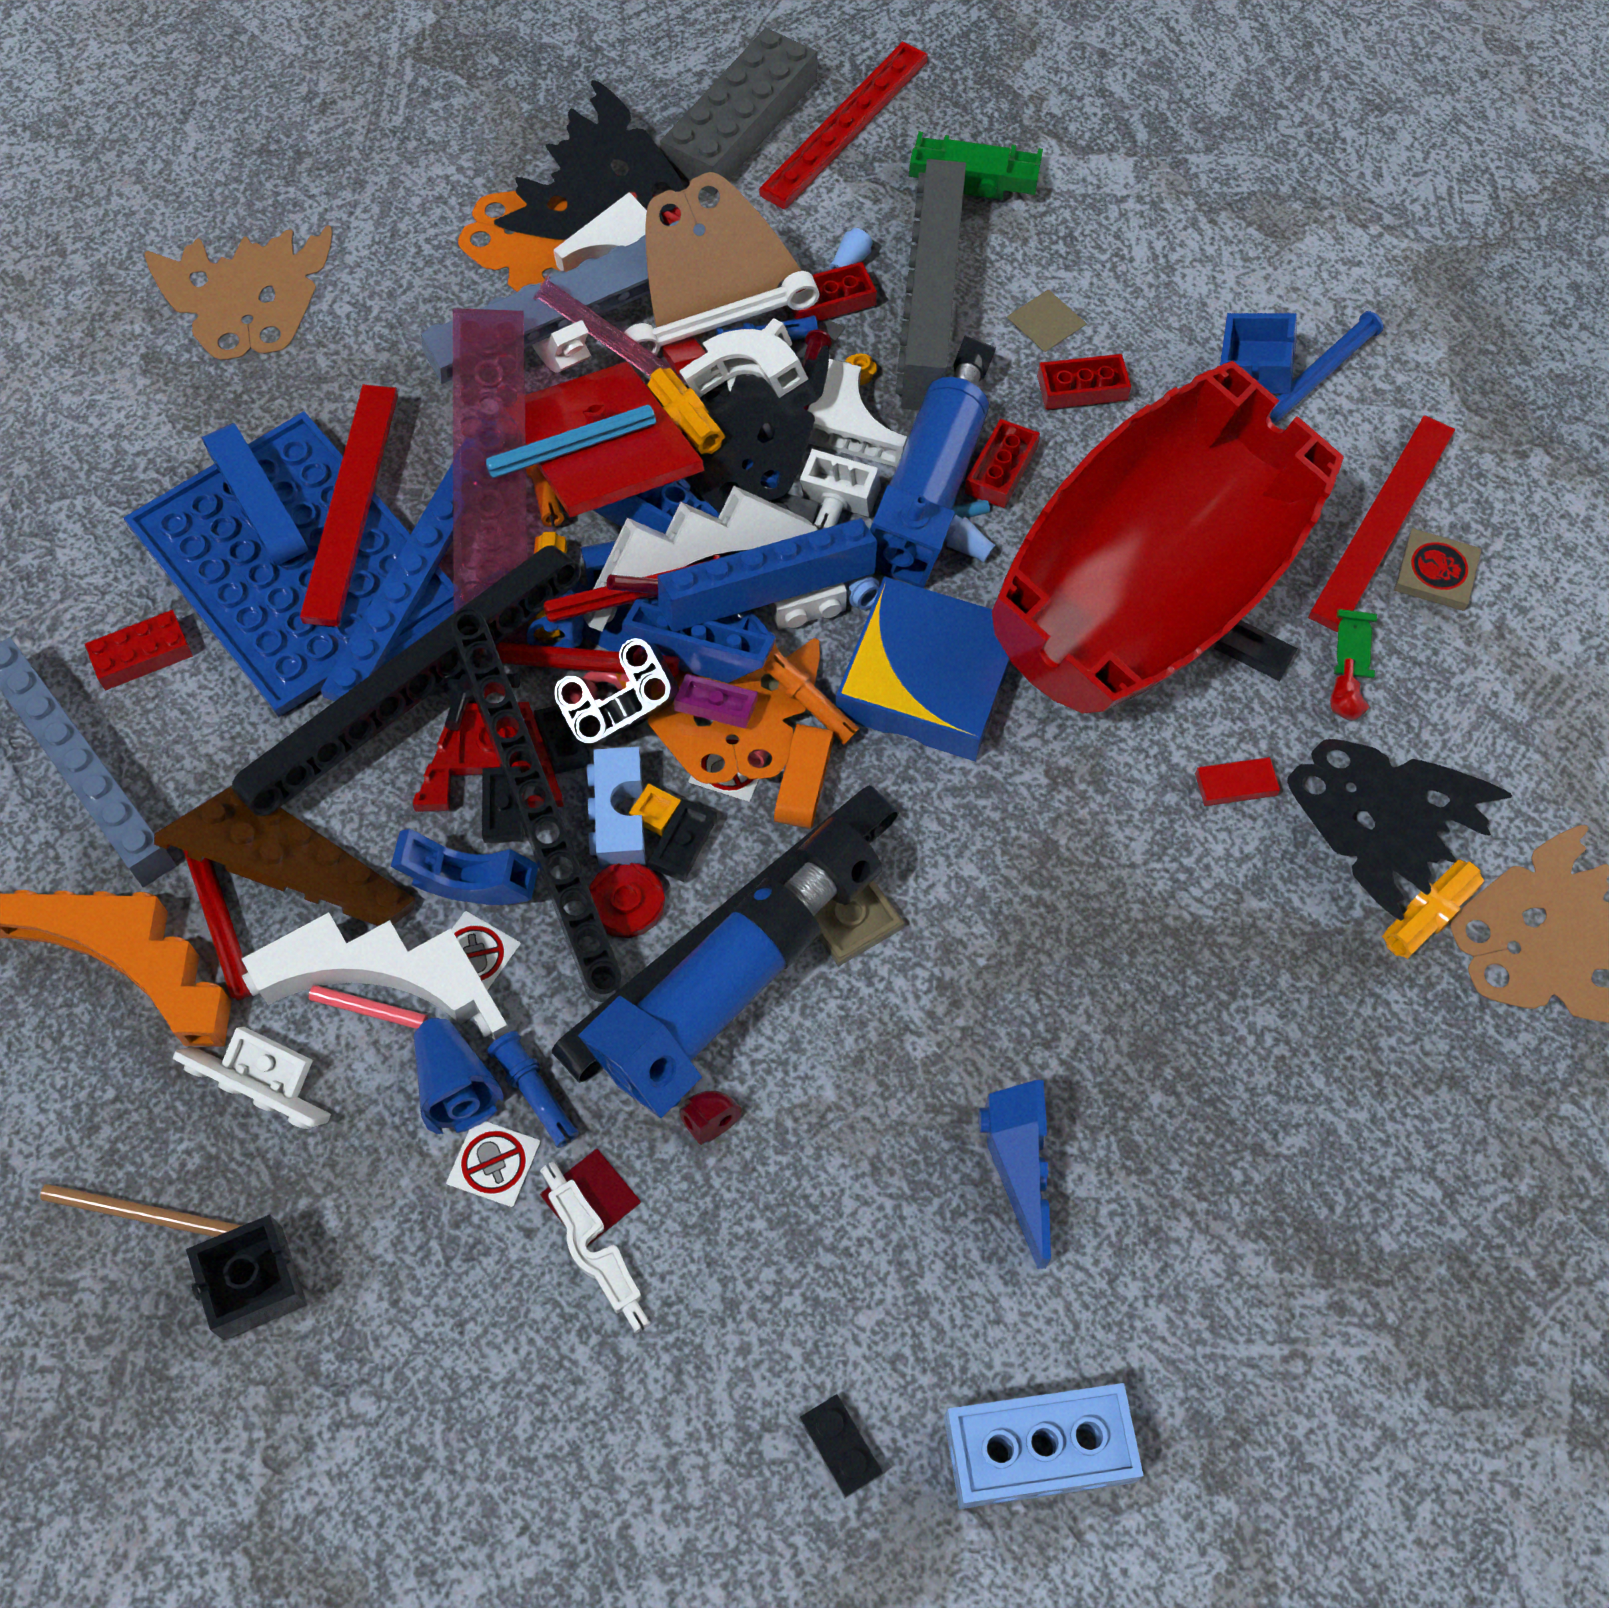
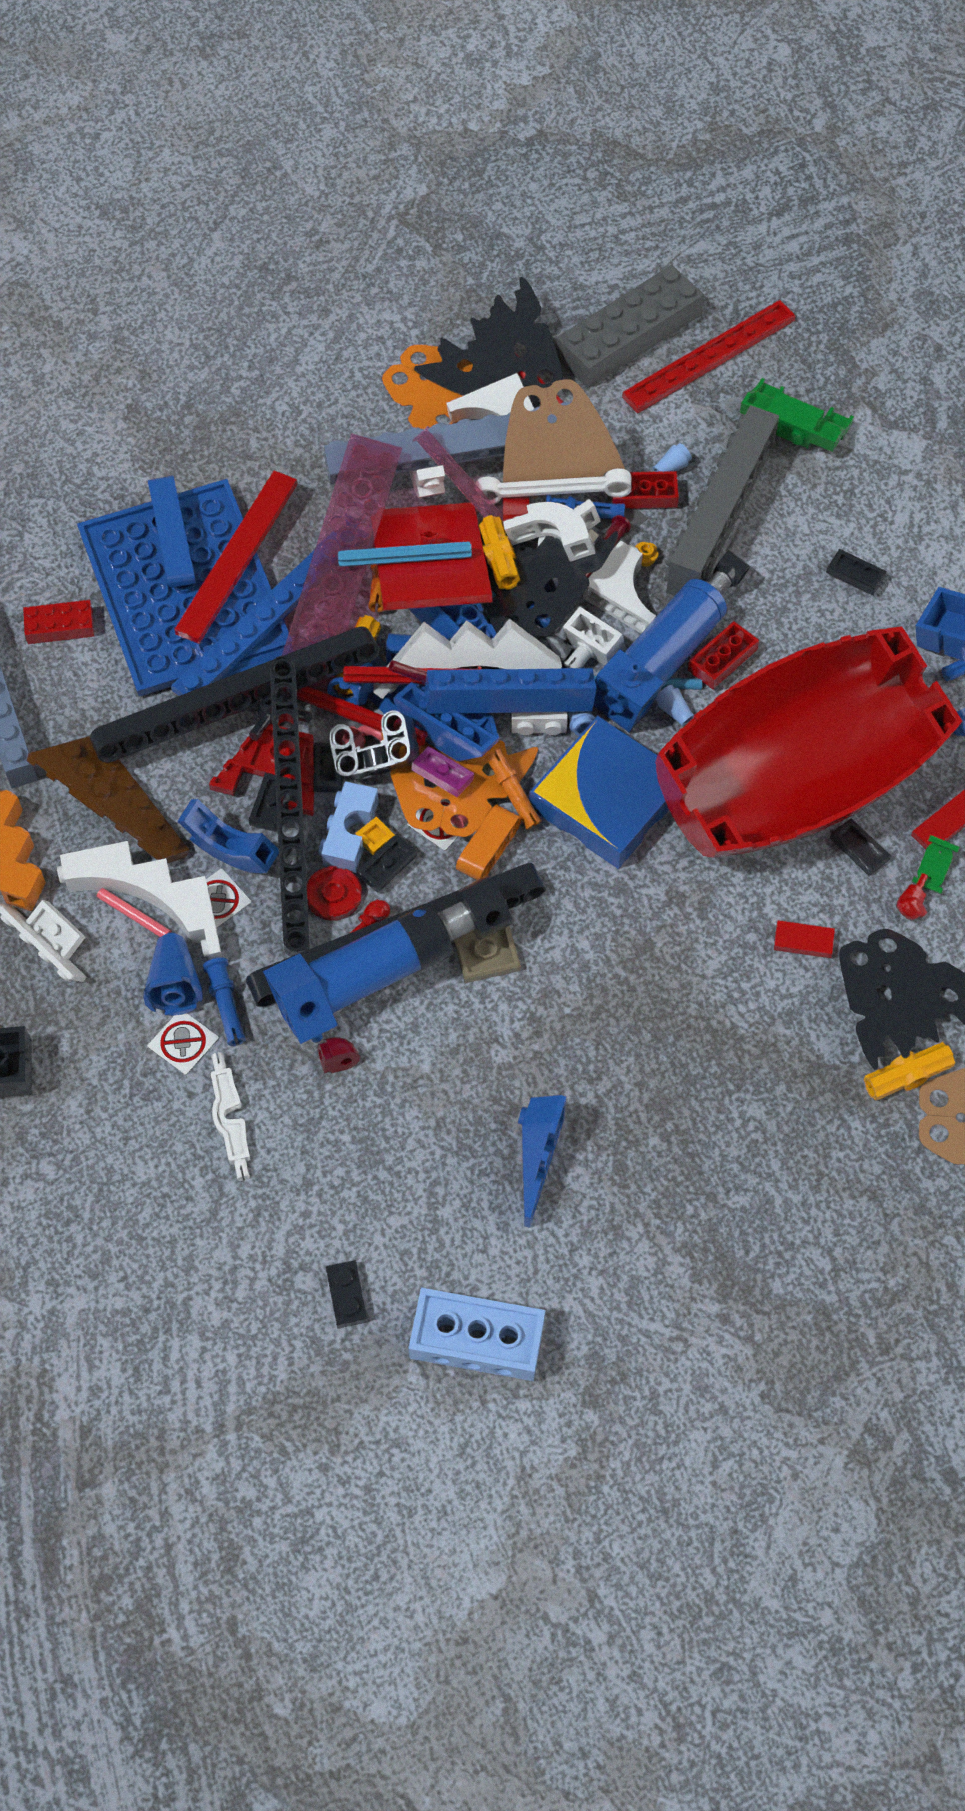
camera: 20 degrees right, 0 degrees up
medium nougat piece [144,225,332,360] -> none
red axle [183,850,252,1001] -> none
dark red sticker [540,1149,641,1247] -> none
dark tan sticker [1007,290,1087,352] -> none
red piece [1037,354,1131,410] -> none
none -> red piece [350,899,391,933]
none -> black plate [826,549,887,595]

